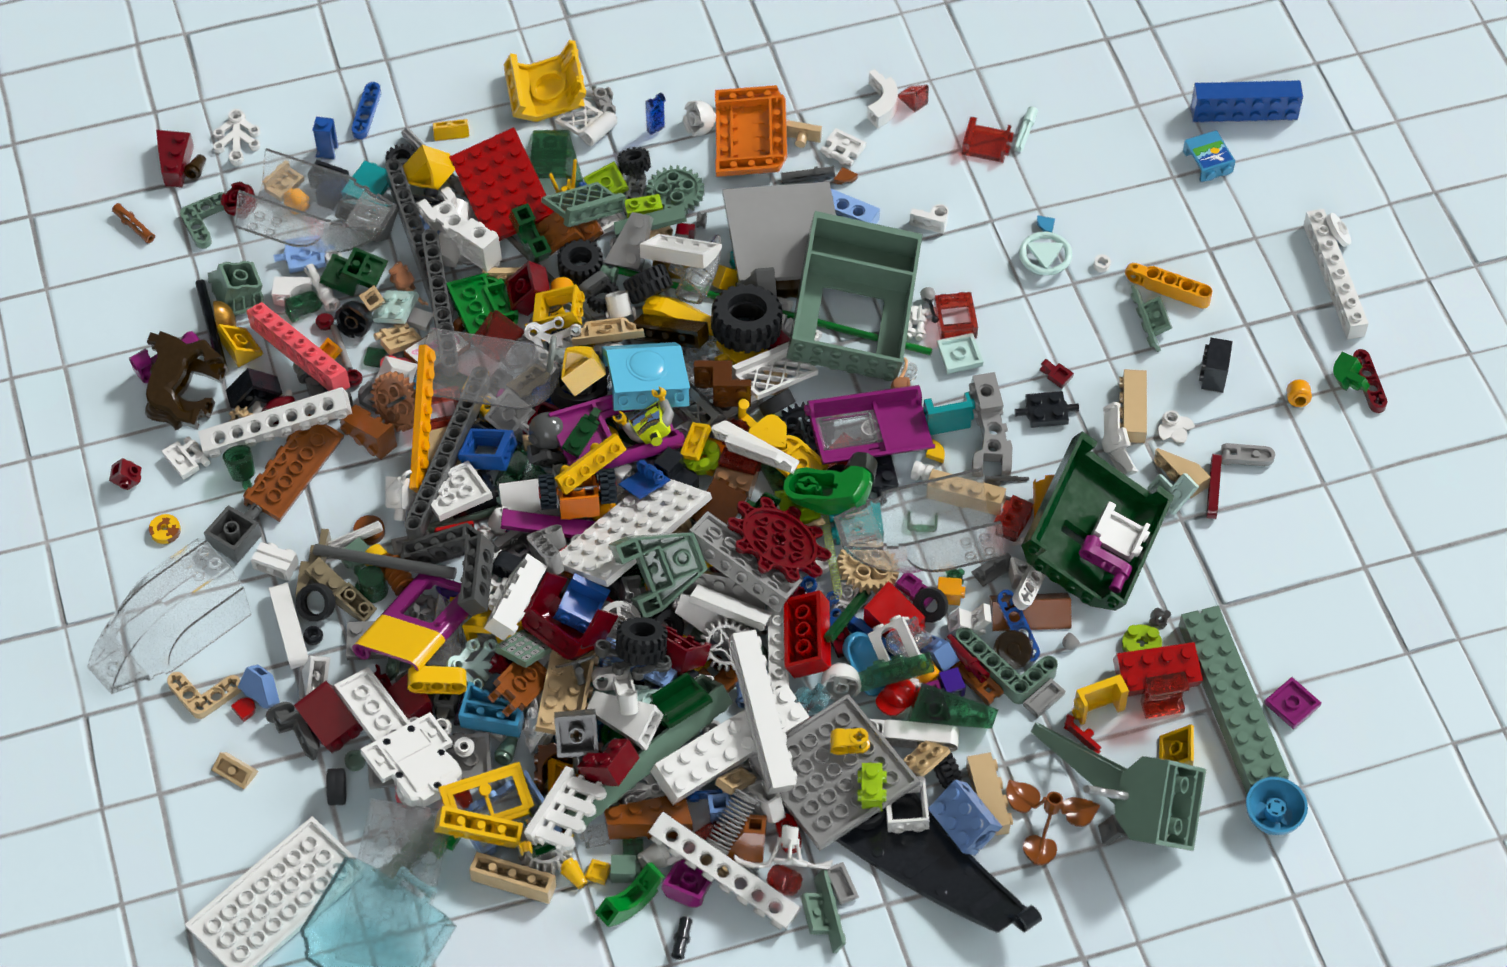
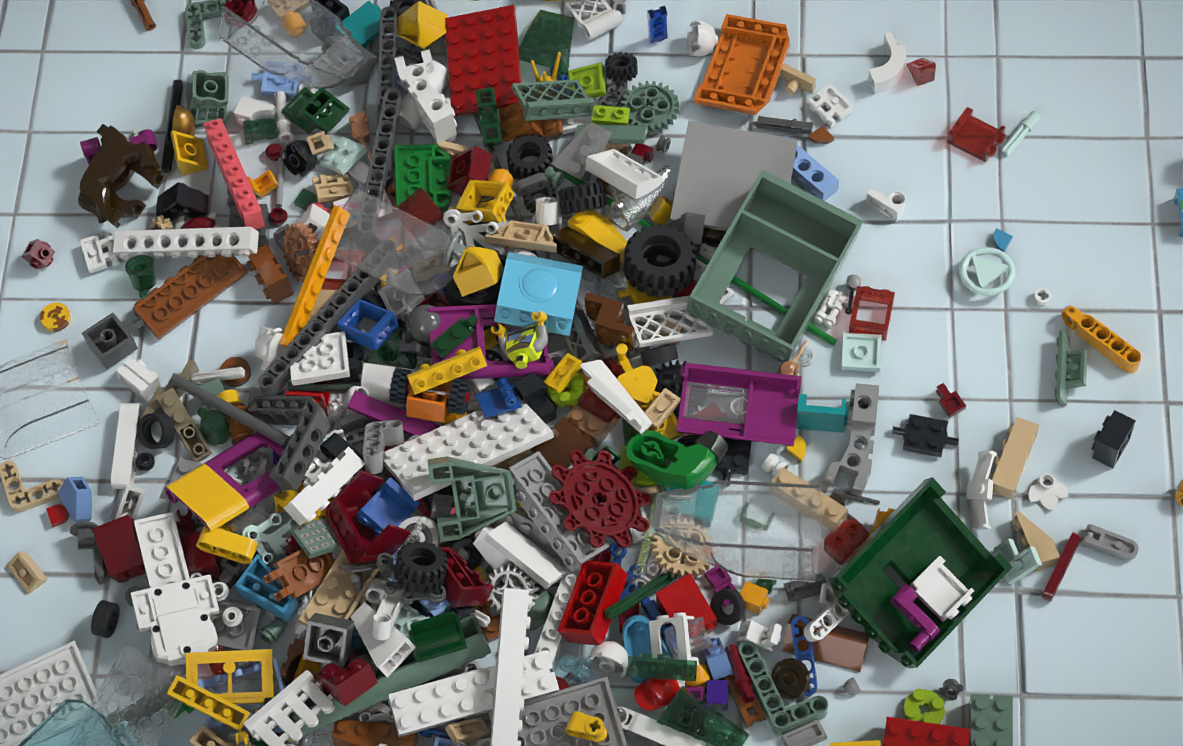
camera: 25 degrees right, 5 degrees up
none -> tan plate [645,388,681,430]

